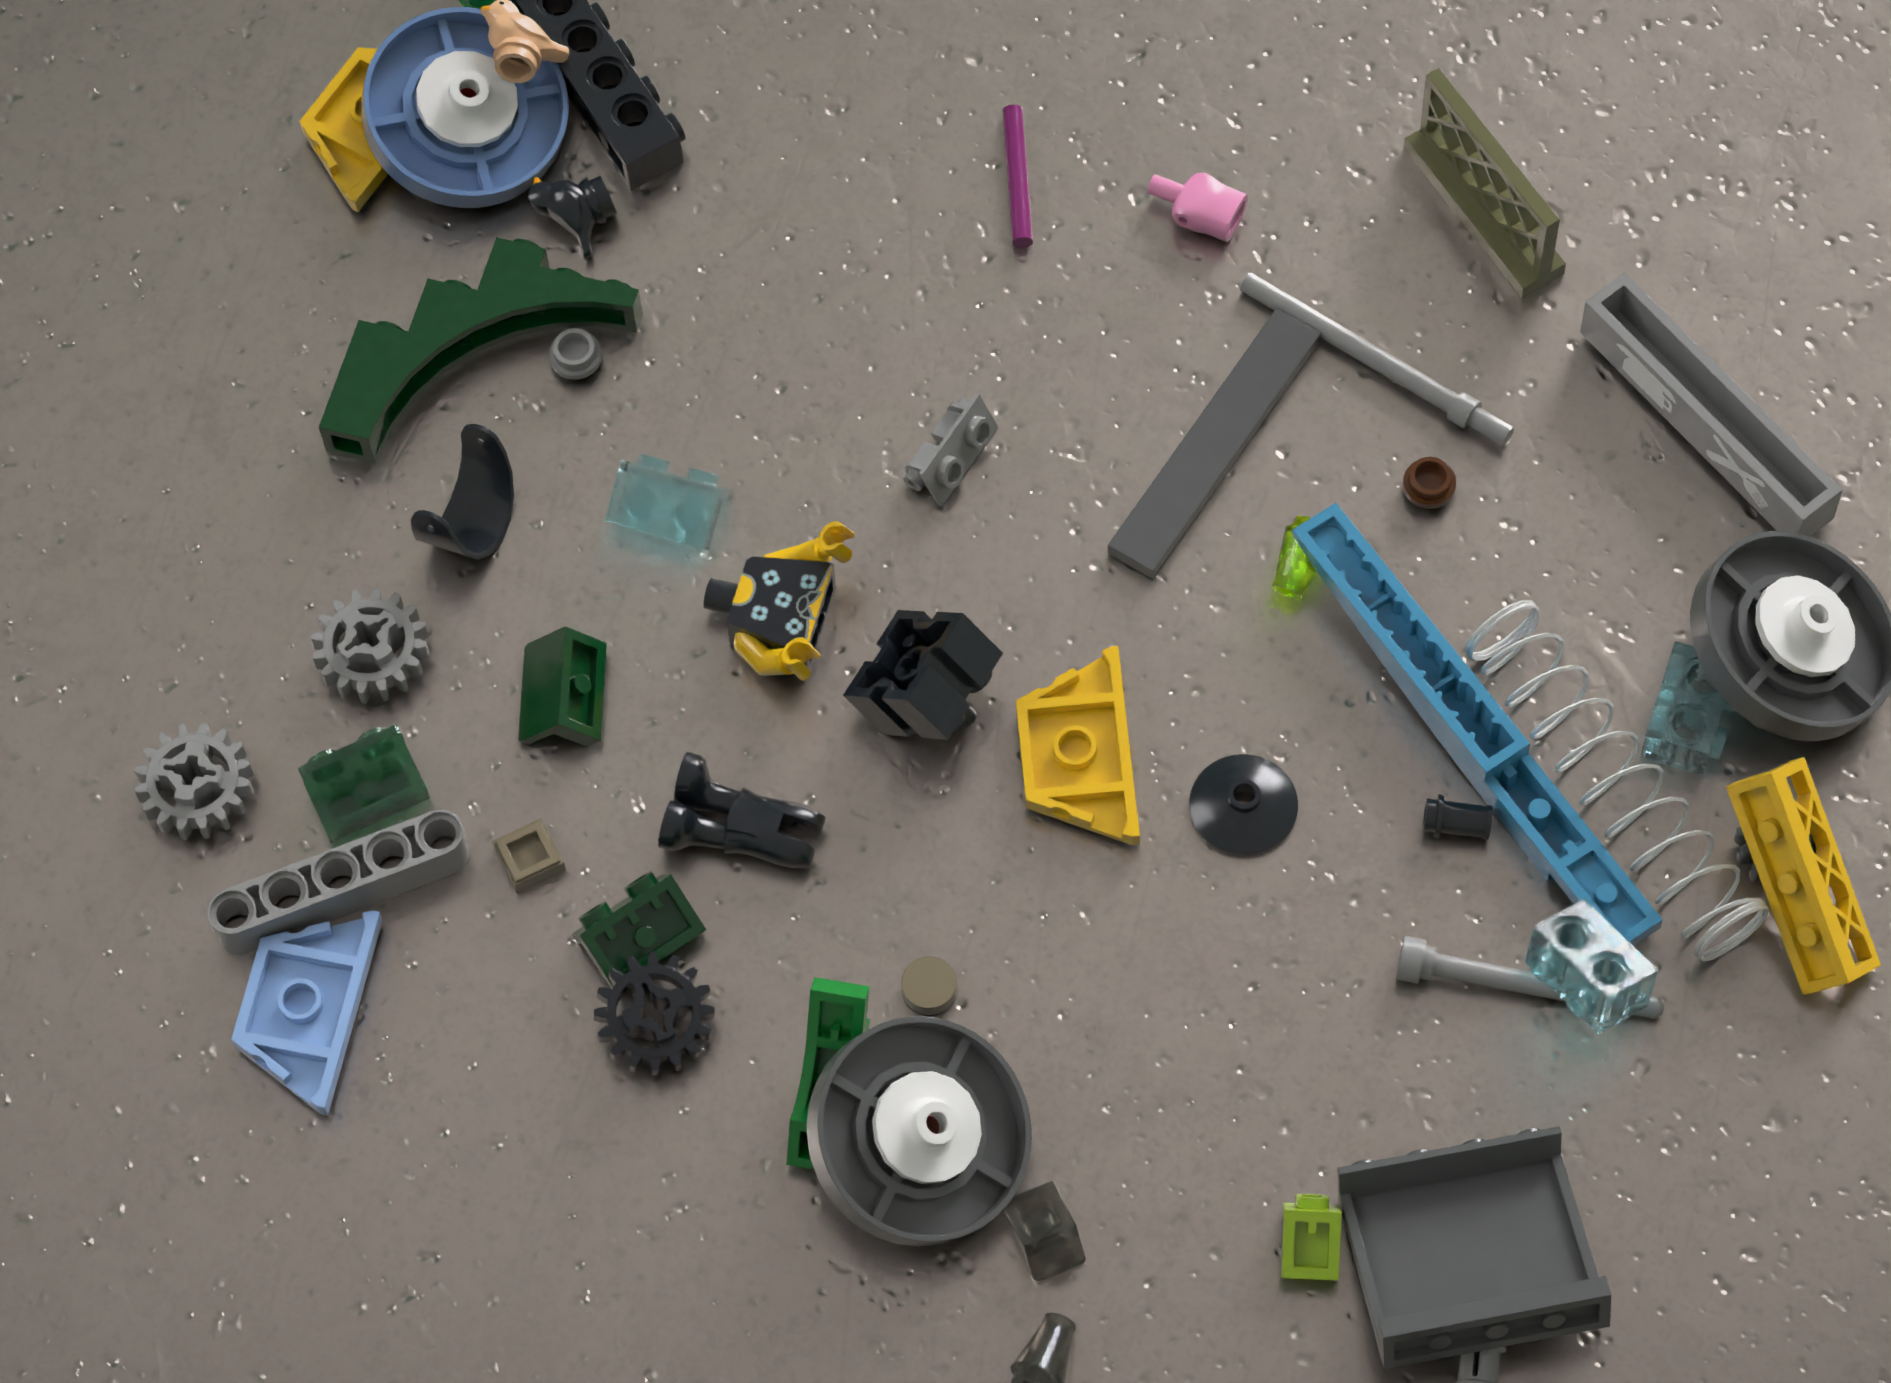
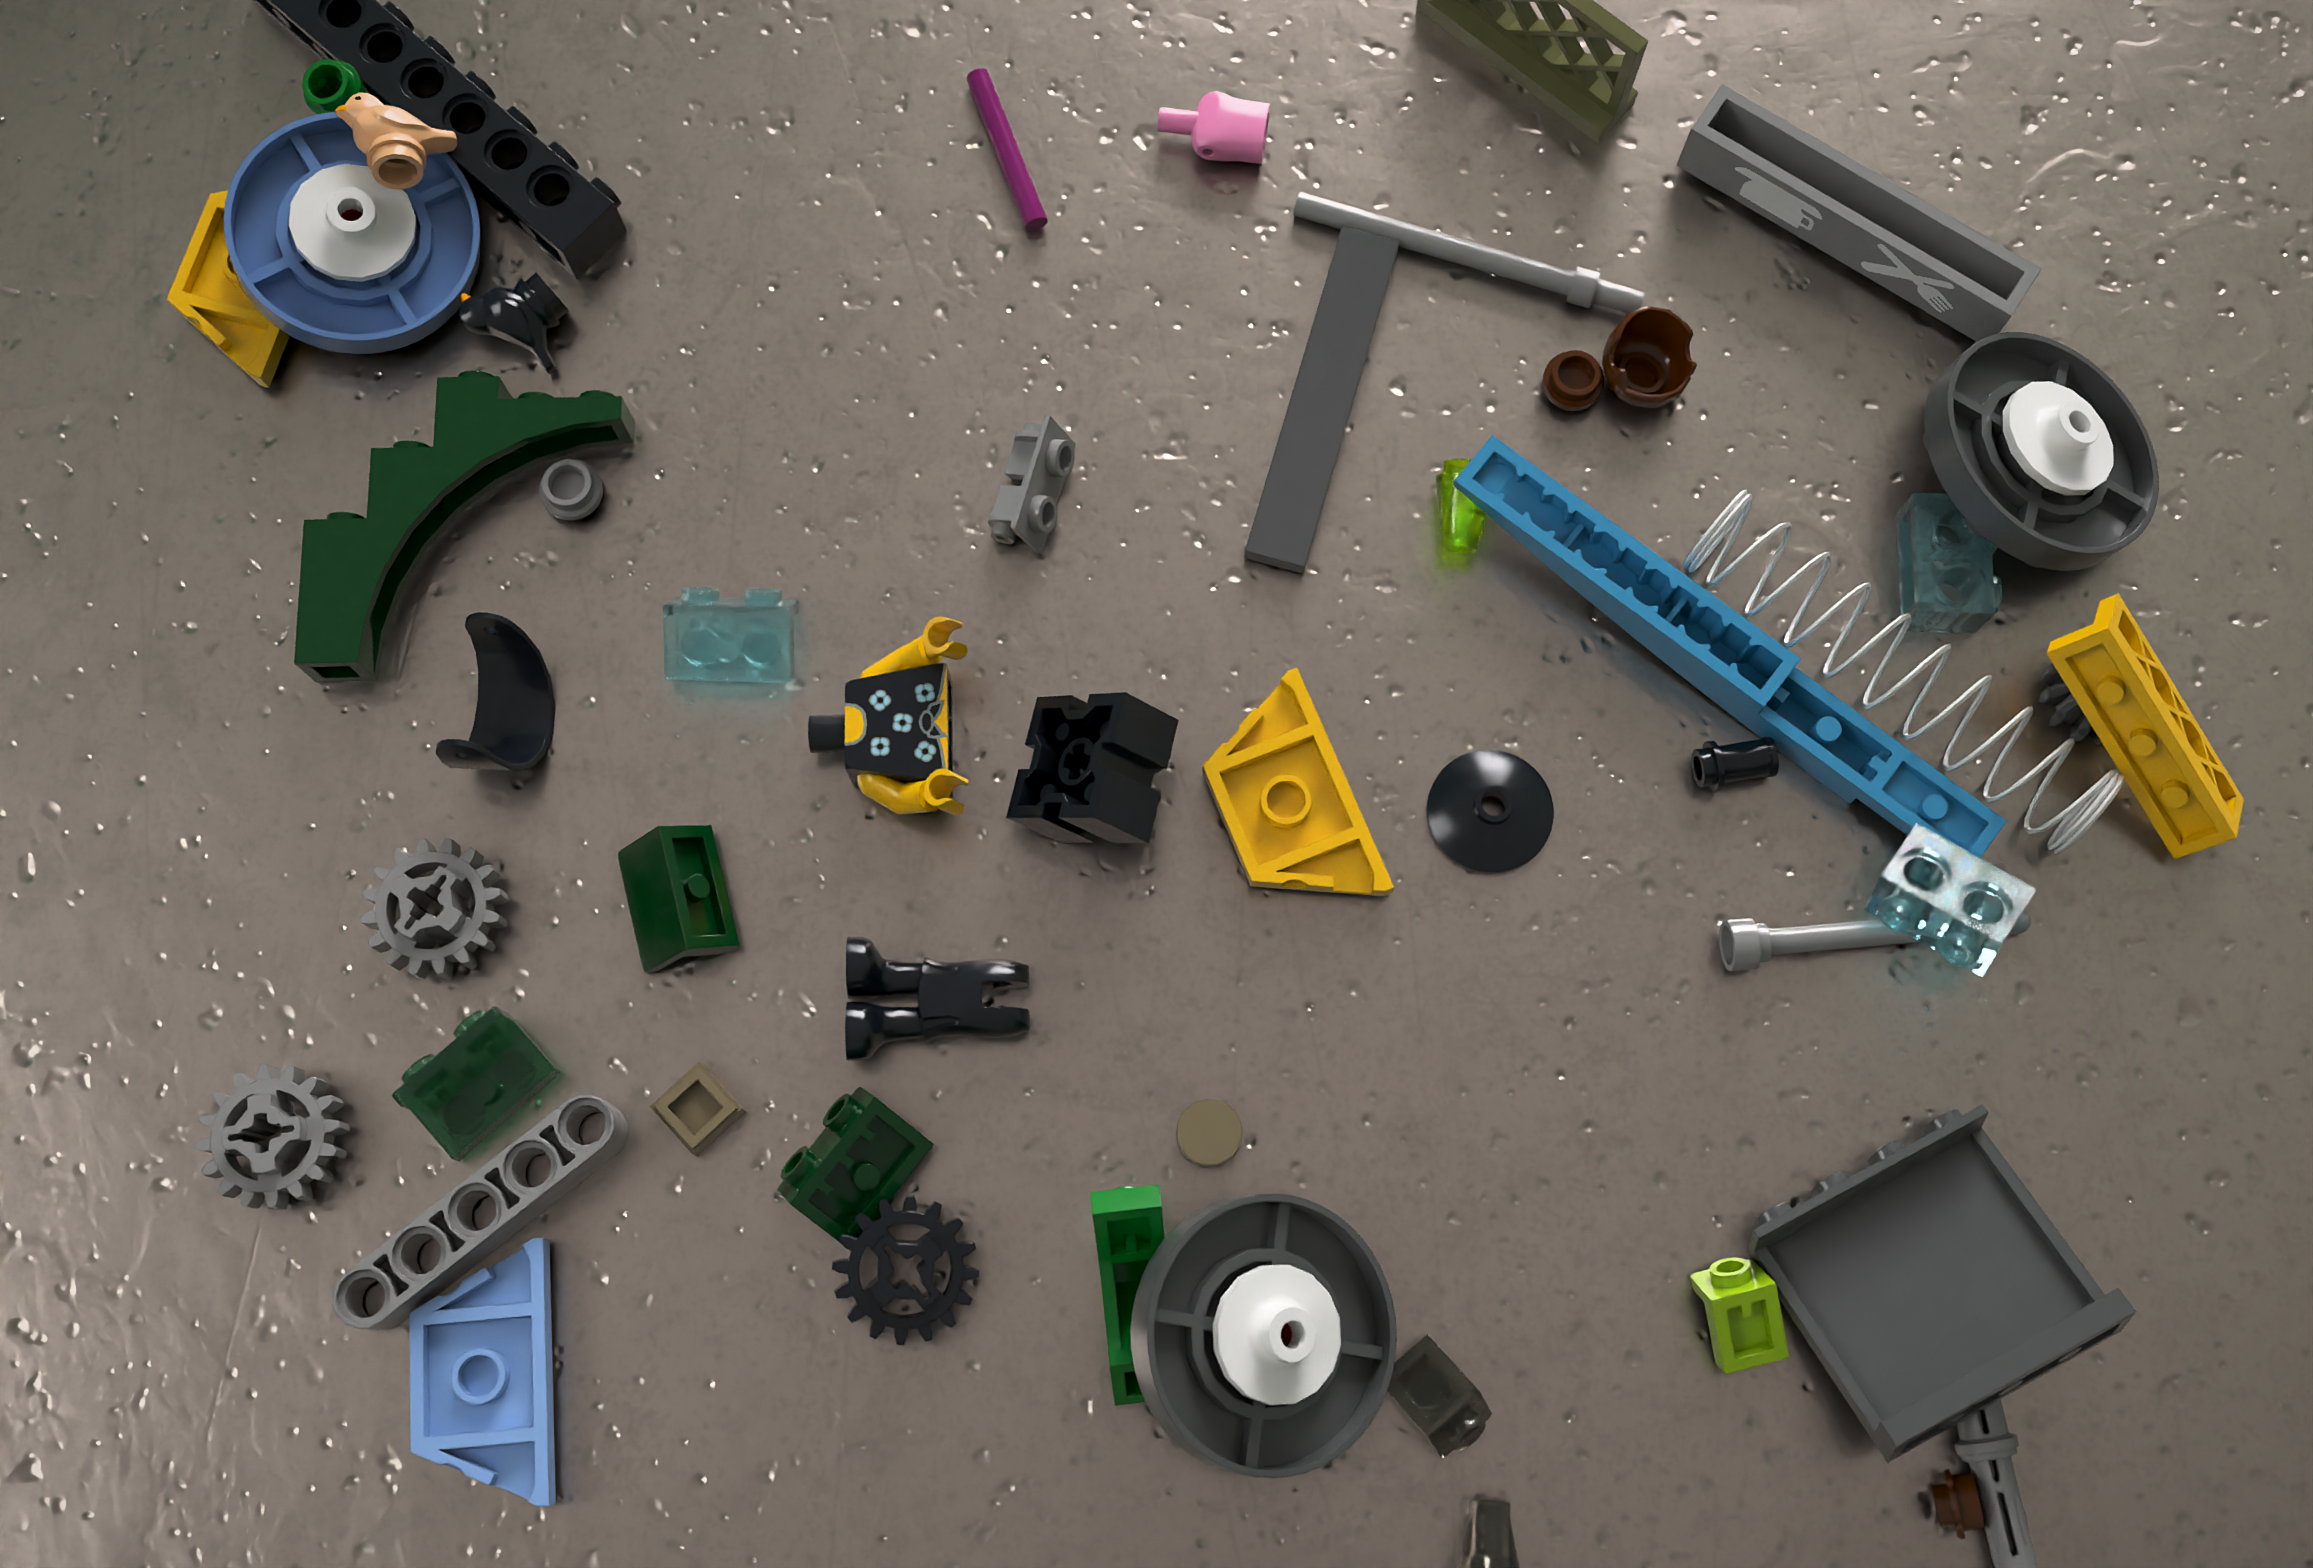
camera: 20 degrees left, 10 degrees up
none -> reddish brown hair [1602,306,1697,408]

